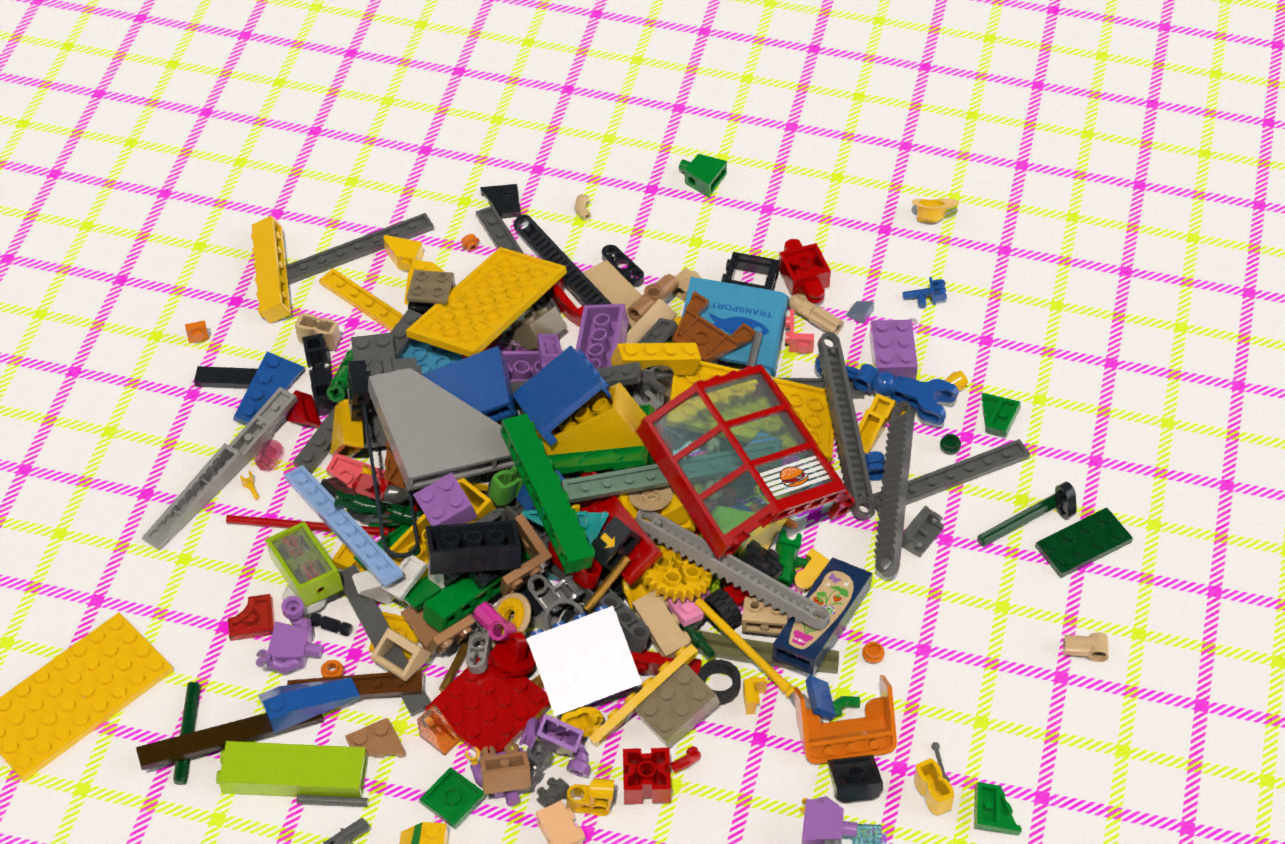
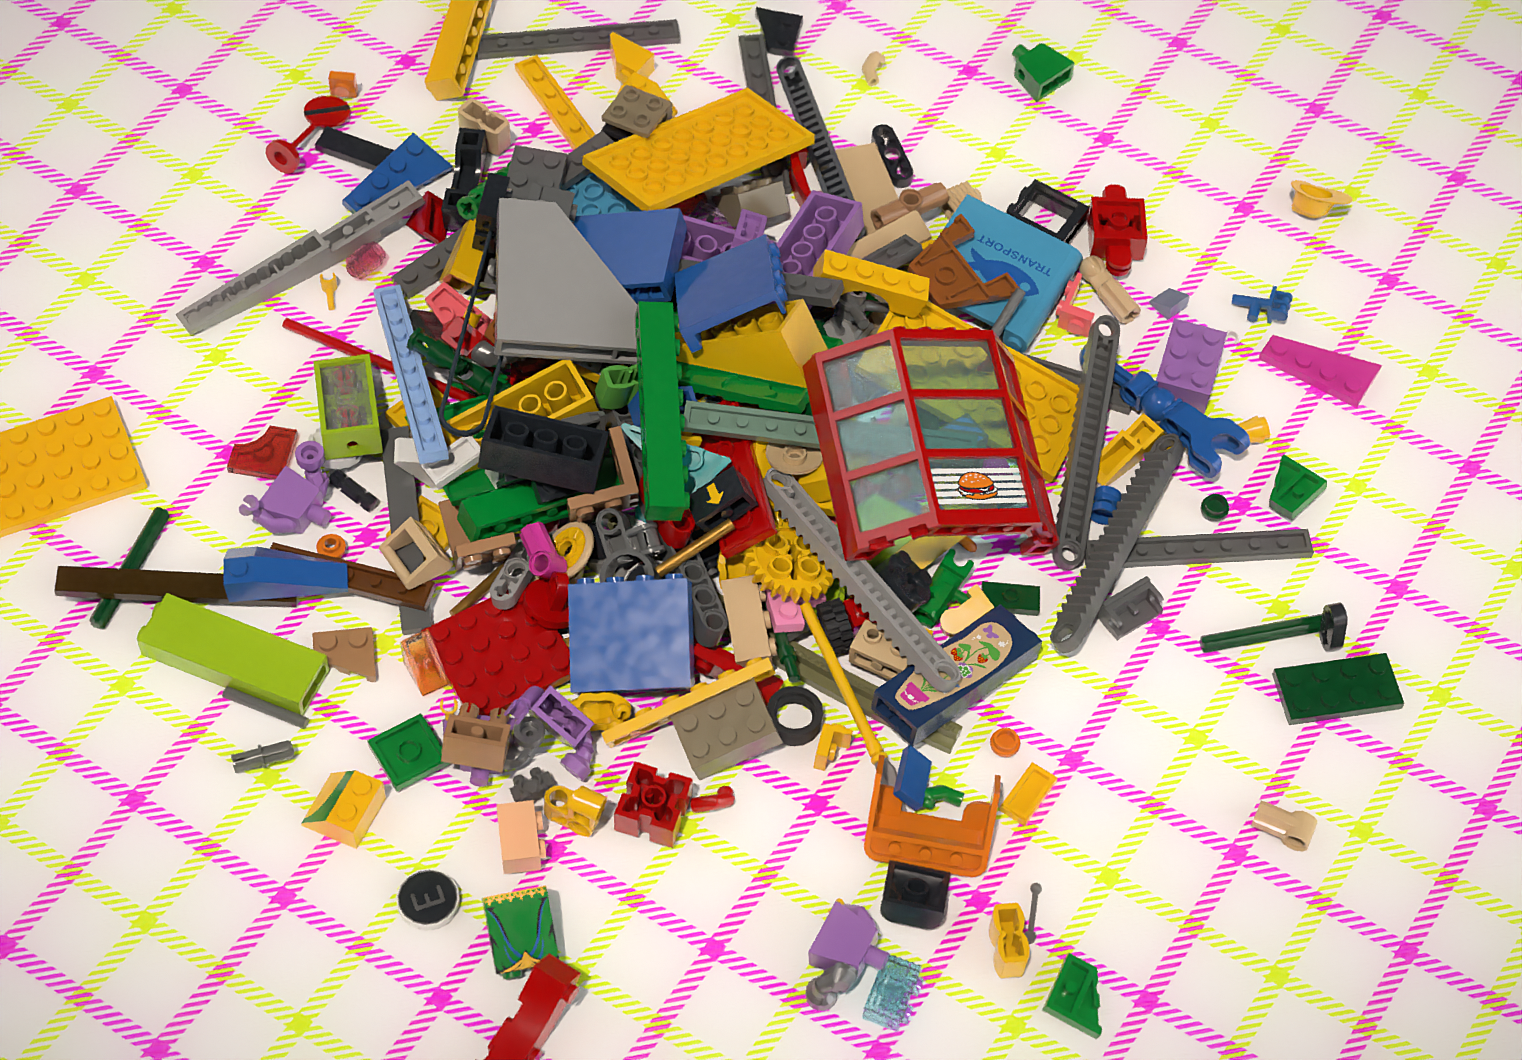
camera: 15 degrees right, 5 degrees up
medium lavender brick [413,472,478,526] -> none
orange plate [461,234,480,251] -> none
none -> red piece [265,96,350,174]
none -> dark green plate [981,581,1040,616]
none -> yellow tile [999,762,1058,826]
none -> dark pink wing [1259,335,1382,408]

